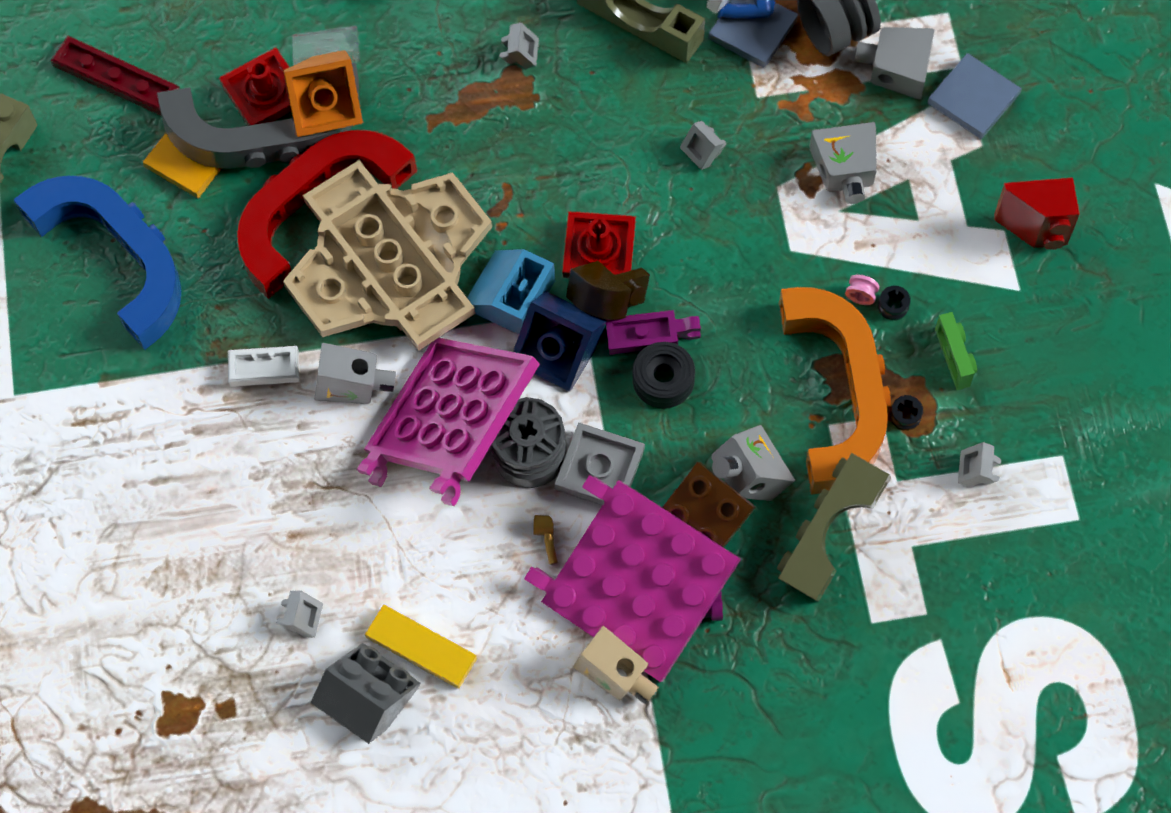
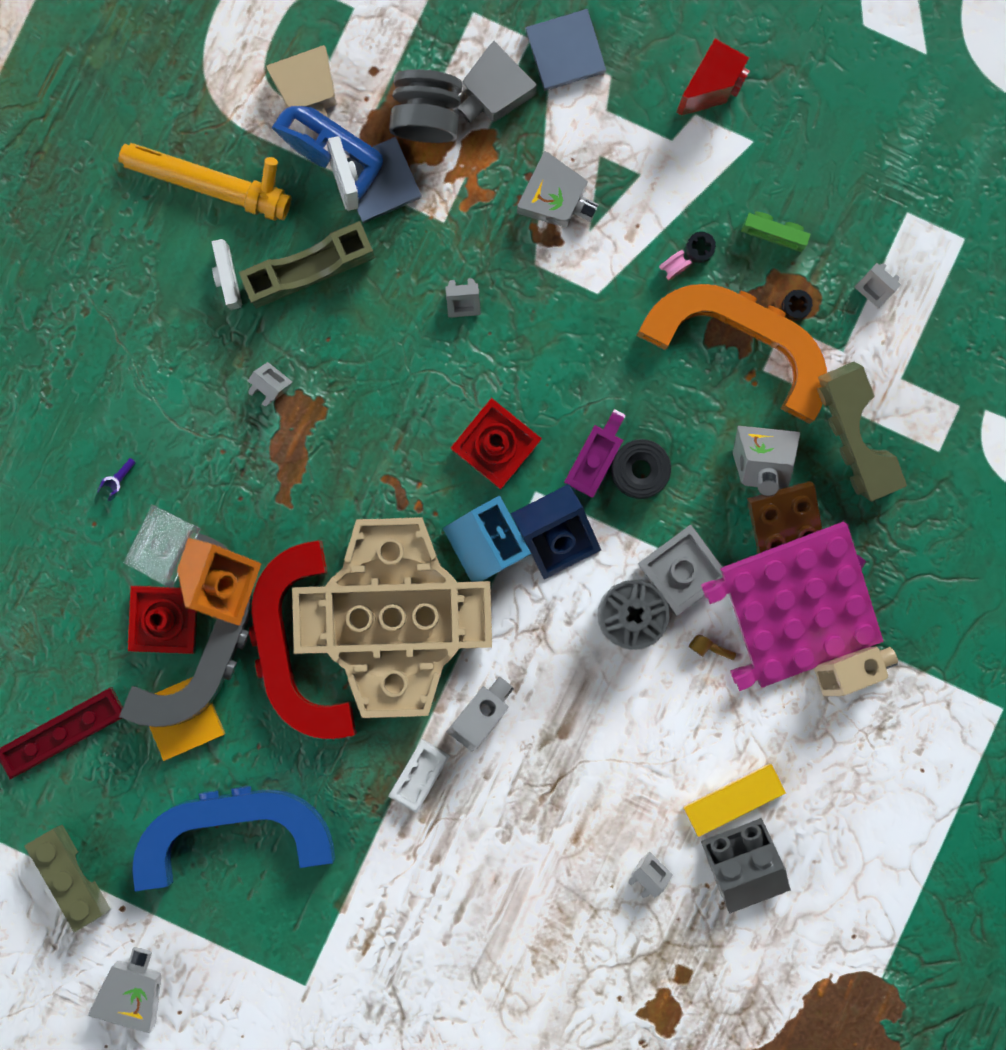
camera: 60 degrees left, 20 degrees up
dark pink plate [356,338,540,507] -> none
dark brown brick [566,261,650,320] -> none

